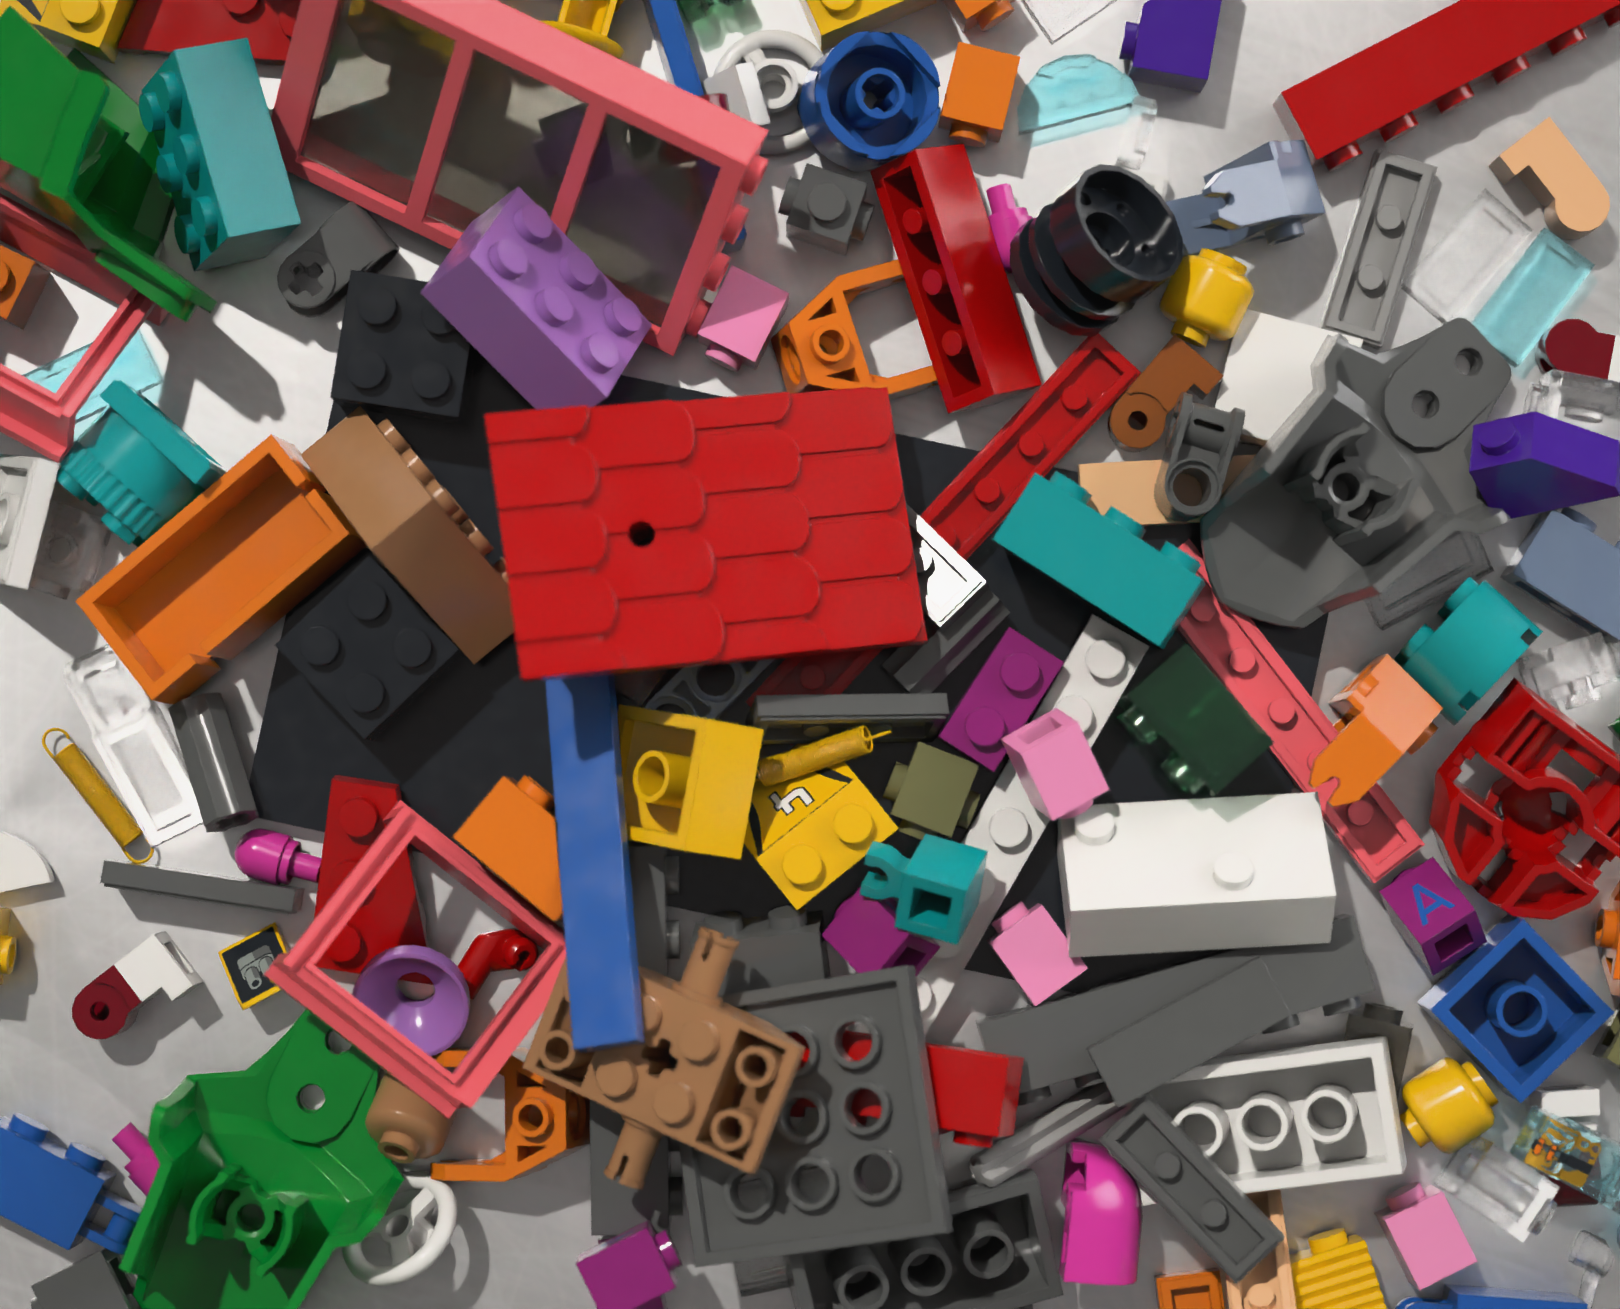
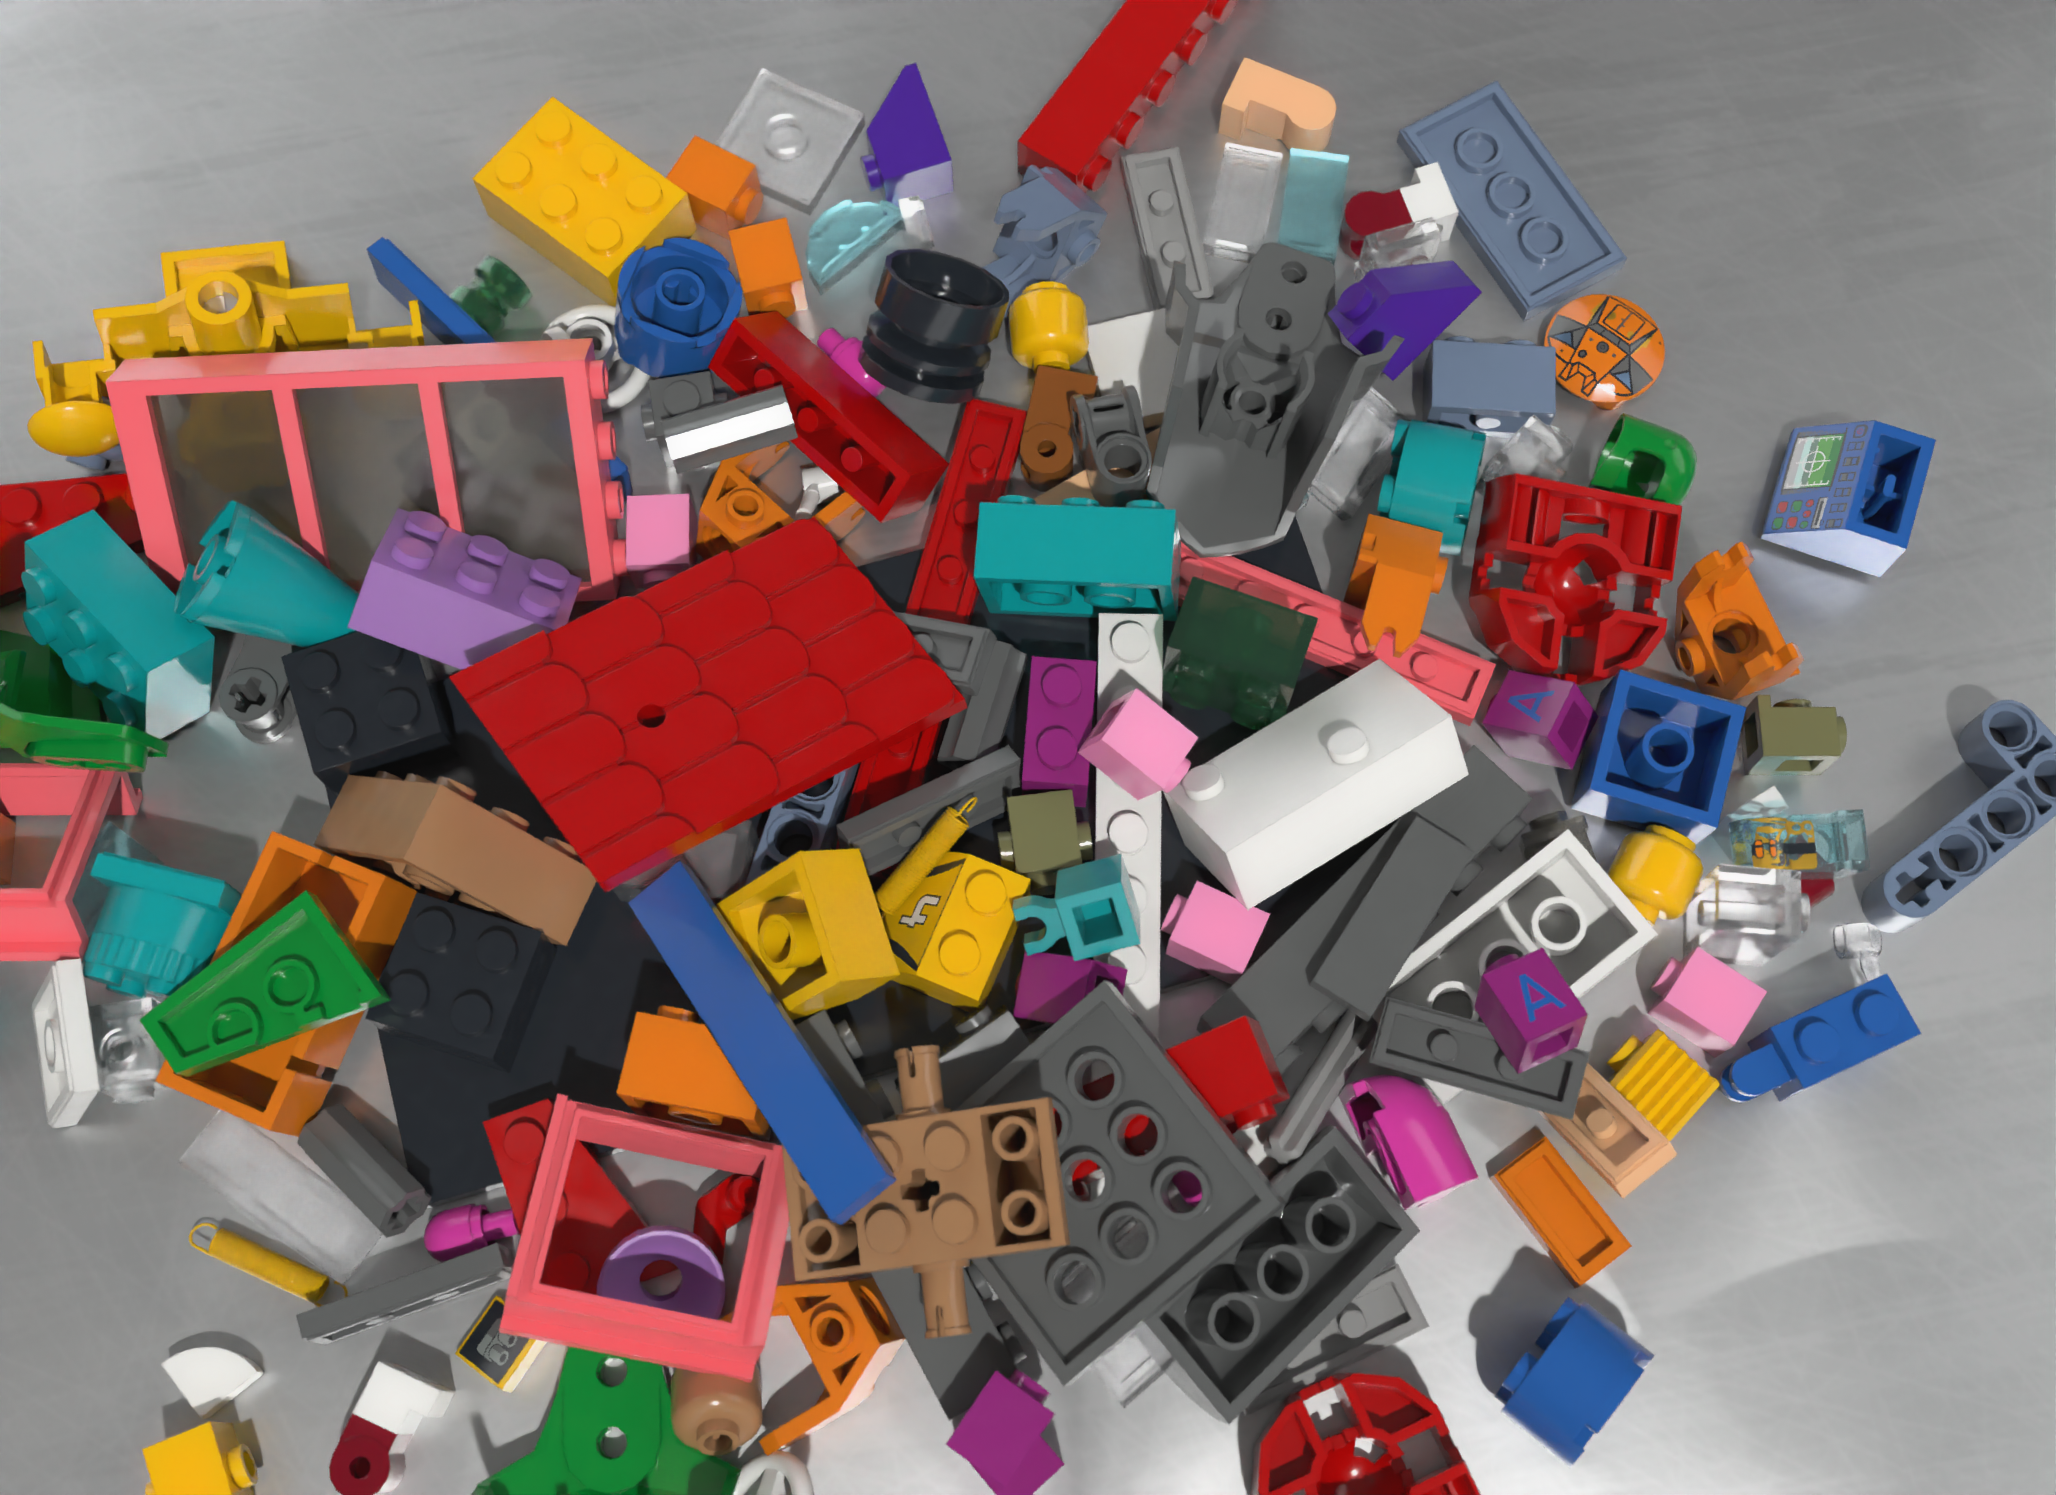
camera: 25 degrees left, 15 degrees down
none -> green wing [139,890,391,1077]
none -> teal cone [174,500,359,648]
none -> axle [660,385,798,474]
none -> white hand [796,466,840,520]
none -> magenta brick [1474,948,1588,1074]

